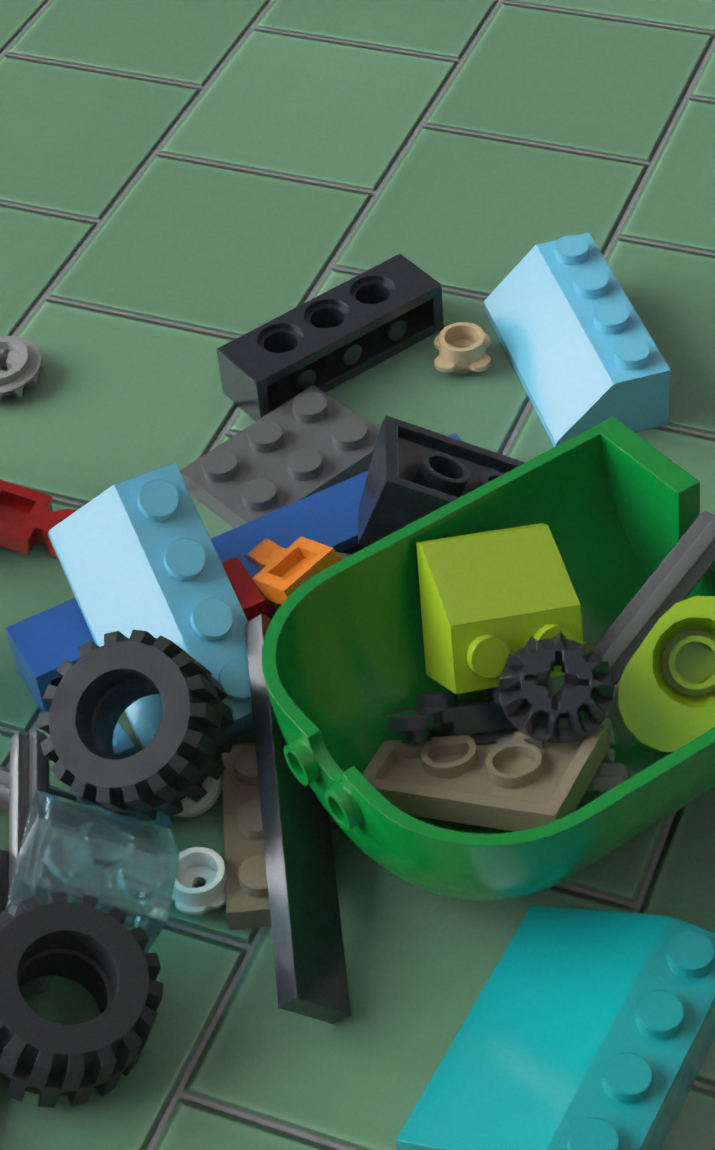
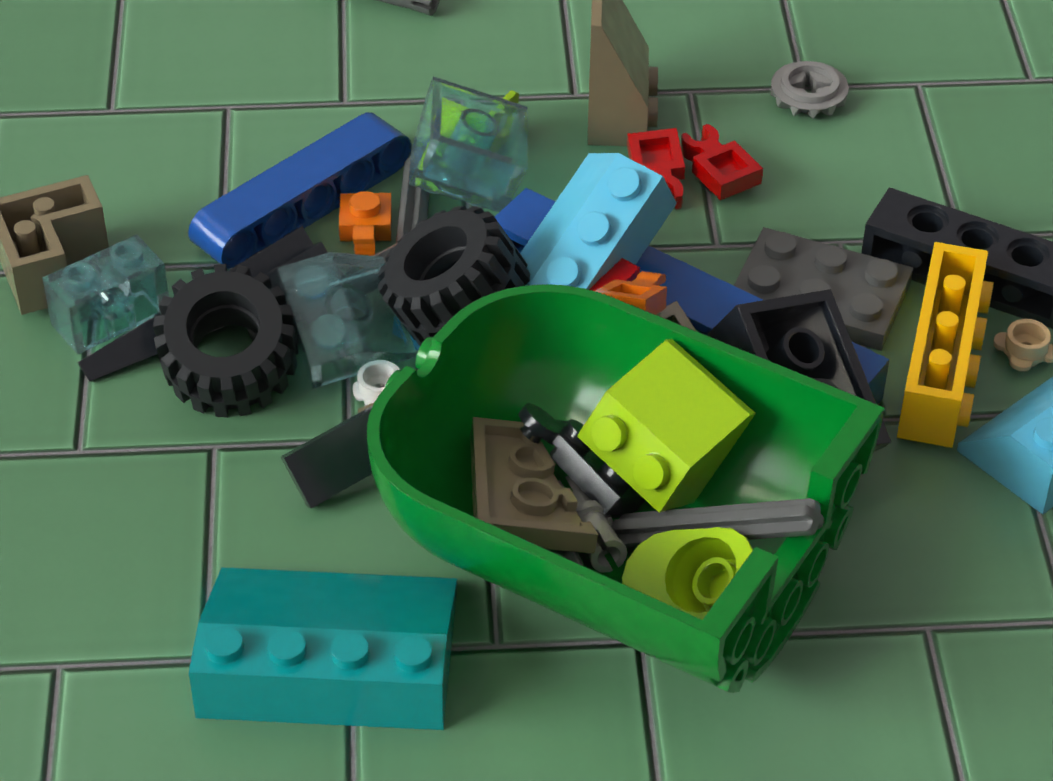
camera: 60 degrees right, 0 degrees up
black gear [499,631,614,743] -> none
none -> red plate [680,124,763,201]
none -> yellow brick [897,242,994,448]

